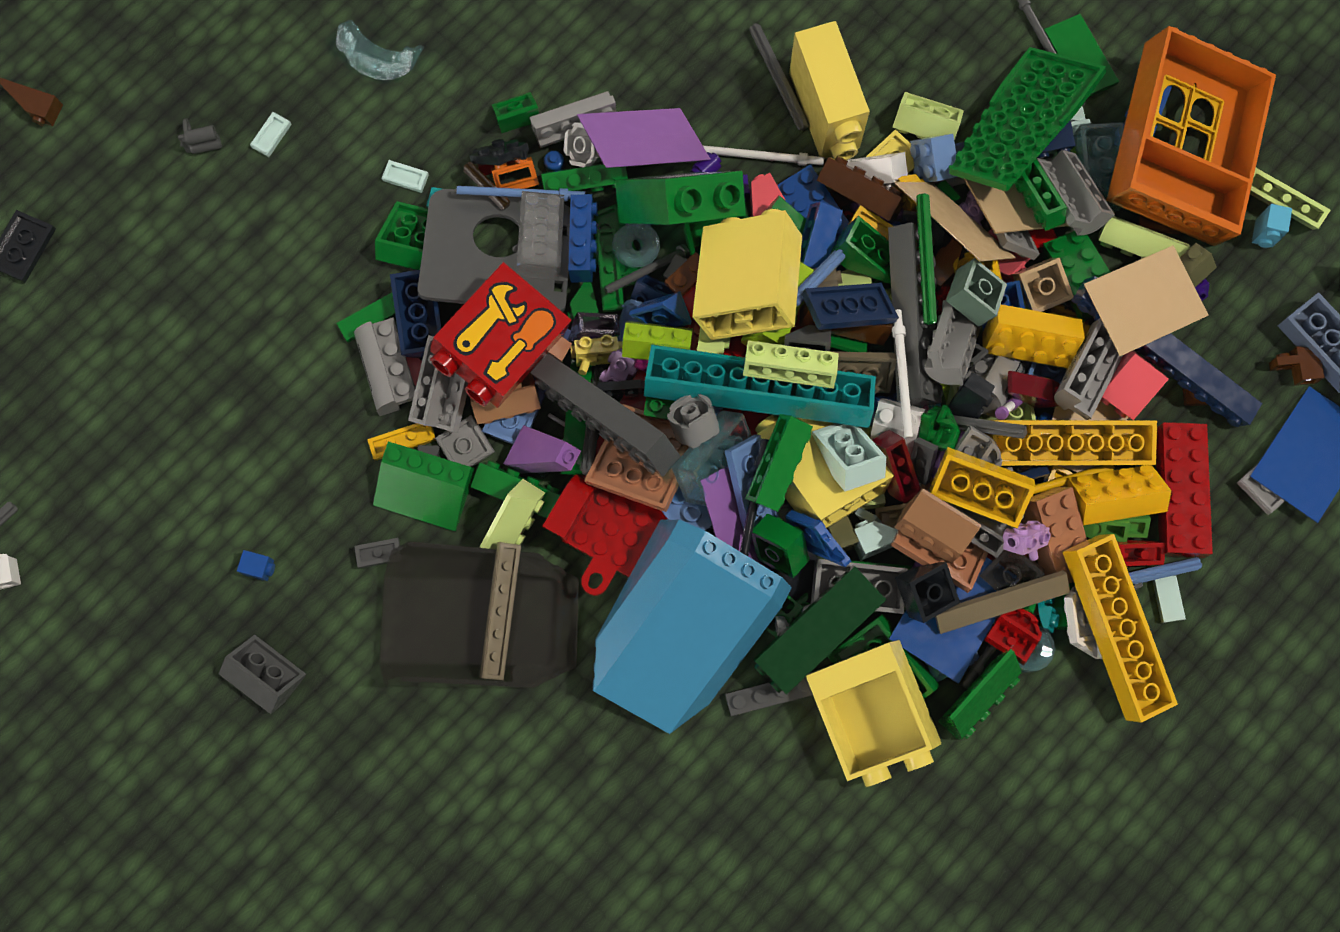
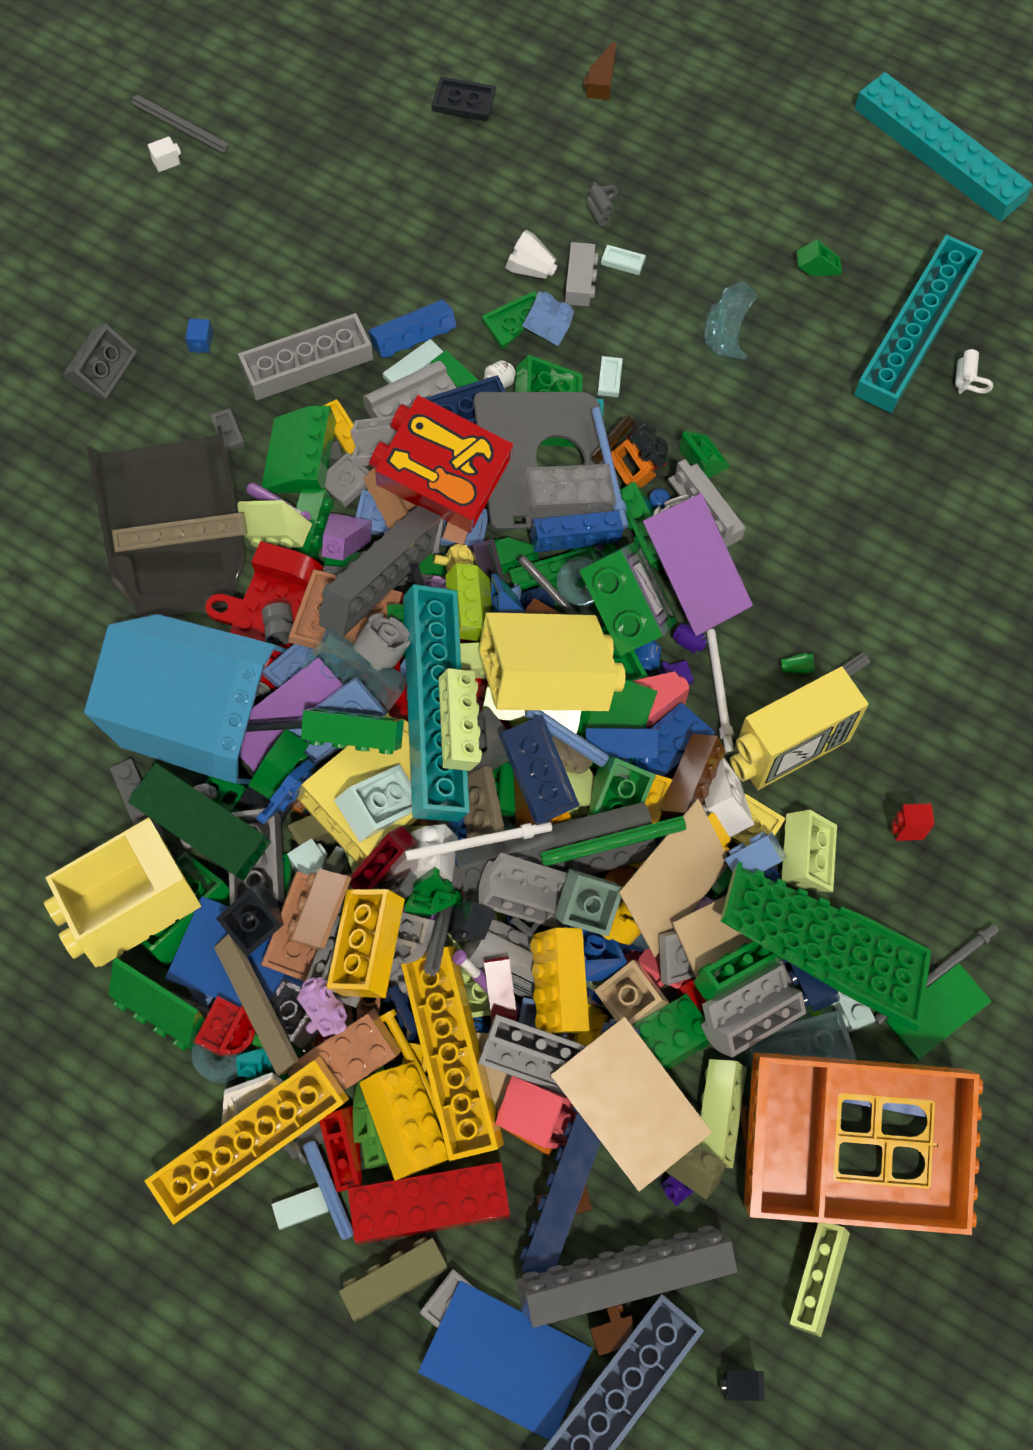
camera: 75 degrees right, 10 degrees down
medium azure brick [1252,204,1292,248] -> none
none -> light grey brick [238,313,373,401]
none -> medium lavender piece [247,483,311,522]
none -> dark grey wheel [261,603,293,646]
none -> olive brick [339,1237,448,1322]
none -> blue brick [368,300,457,358]
none -> light aqua tile [383,339,443,384]
none -> green wing [482,291,537,351]
none -> white head [484,360,515,389]
none -> white cone [505,230,558,279]
none -> dark grey brick [516,1226,738,1328]
none -> medium blue bracket [522,291,574,346]
none -> light grey brick [565,242,599,306]
none -> green cone [781,652,815,674]
none -> red brick [890,803,934,841]

